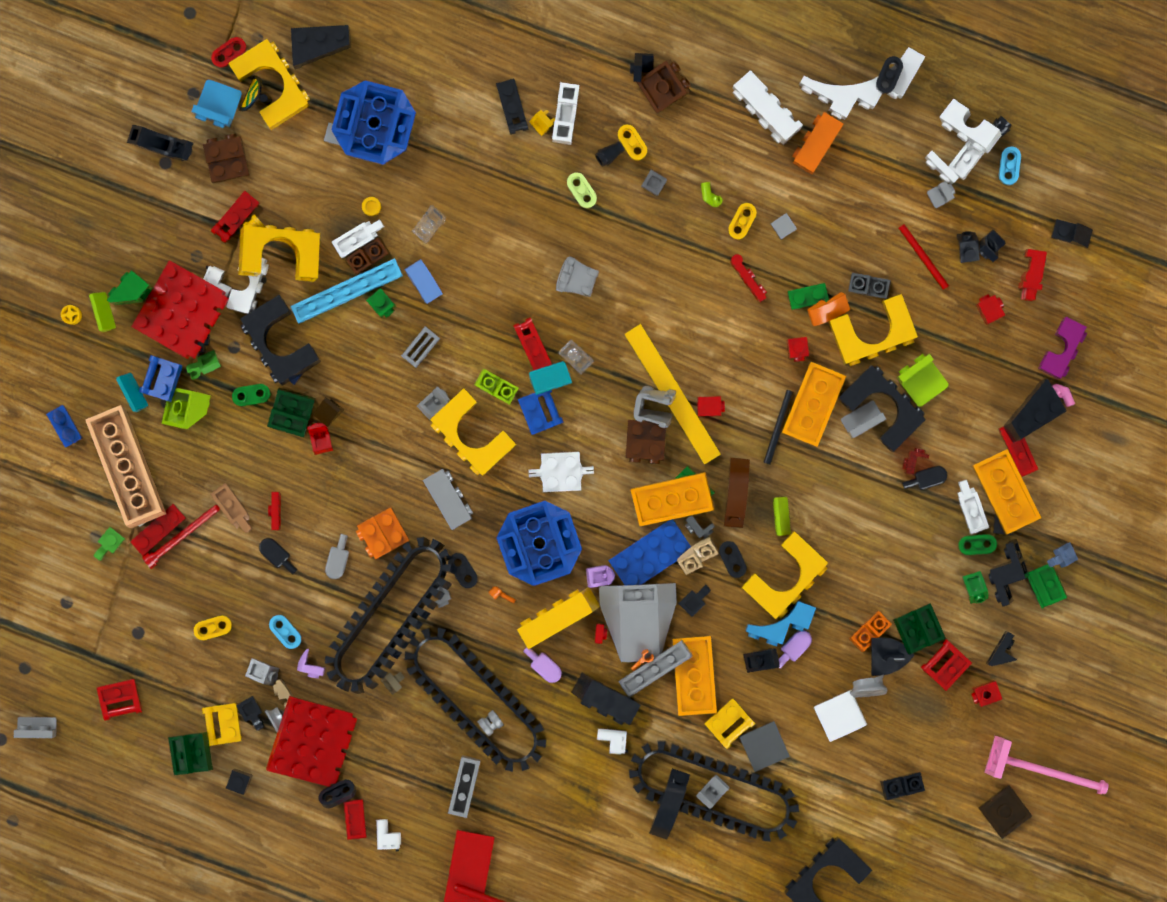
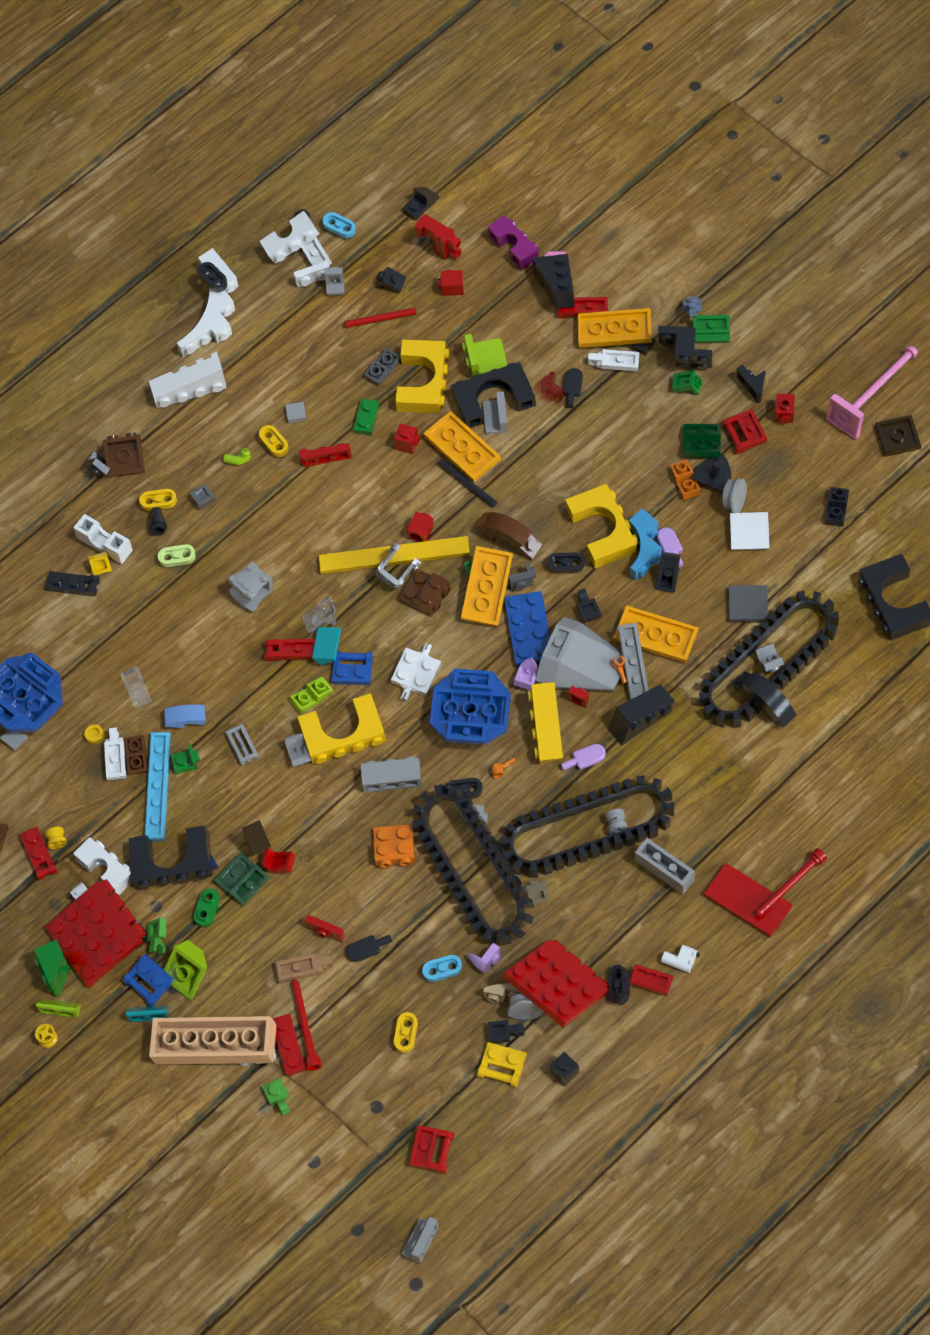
camera: 55 degrees left, 25 degrees down
blue tile [46,405,83,448] -> none
dark green slope [168,732,213,775] -> none
yellow arch [238,223,320,282] -> none
light grey bracket [245,658,279,686] -> none
light grey piece [325,534,349,579] -> none
white piece [597,729,628,755] -> none
tan slope [677,536,719,575] -> none
yellow plate [704,698,756,749] -> none
lime slope [773,497,791,536] -> none
orange brick [792,112,843,175] -> none
orange slope [807,292,850,326] -> none
green plate [958,534,997,555] -> none
black bracket [979,230,1006,262] -> none

